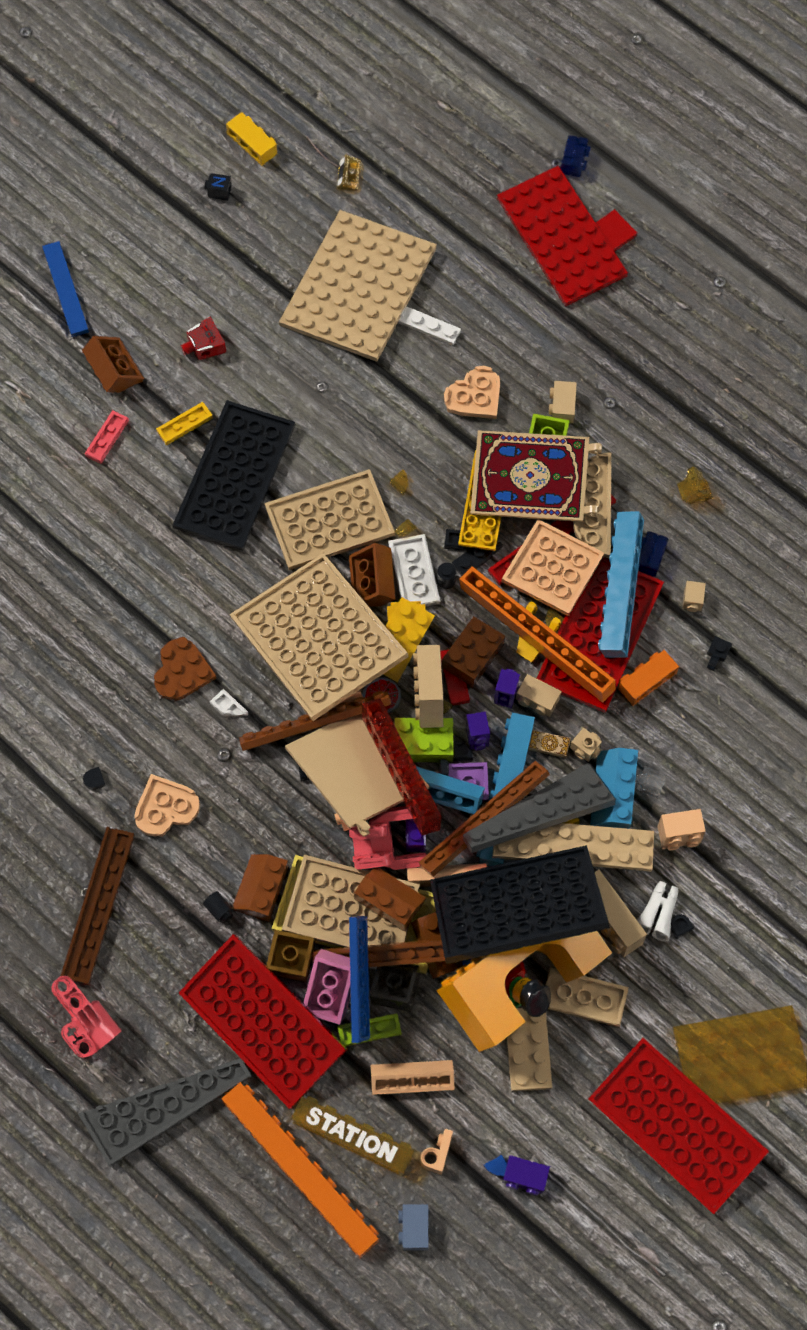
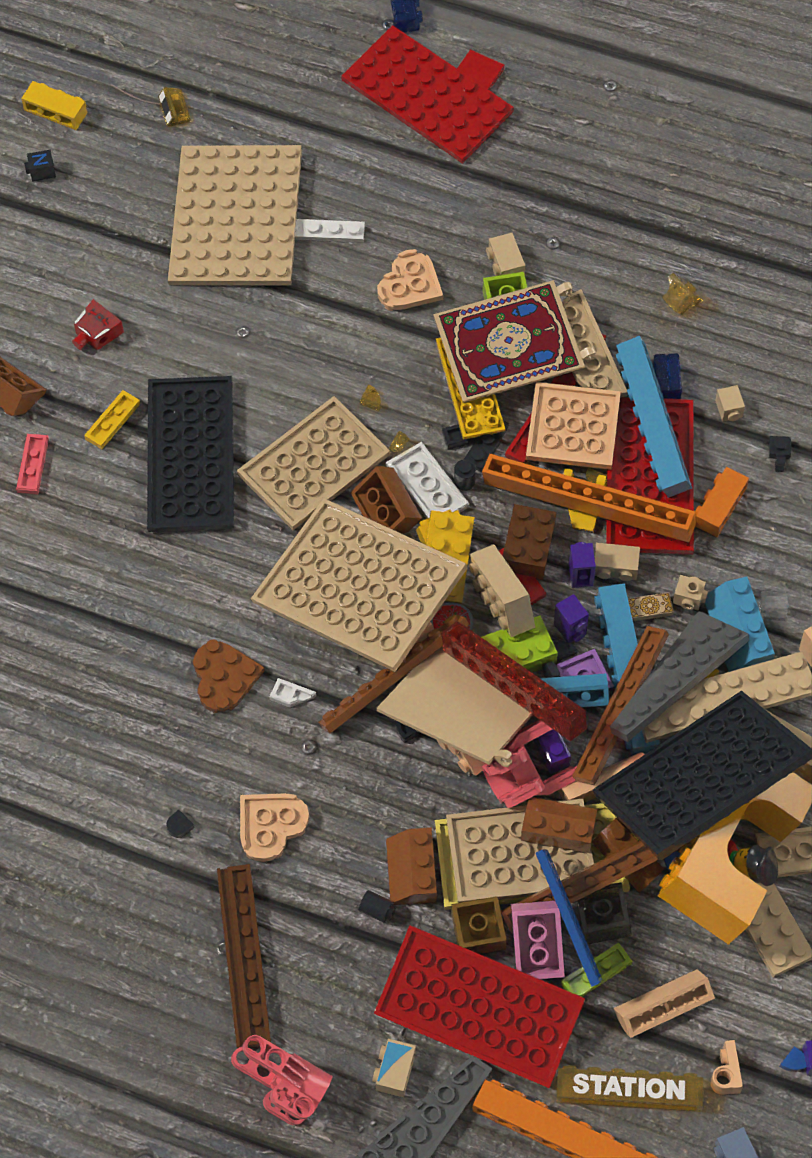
camera: 20 degrees left, 5 degrees down
none -> tan brick [372,1039,416,1098]

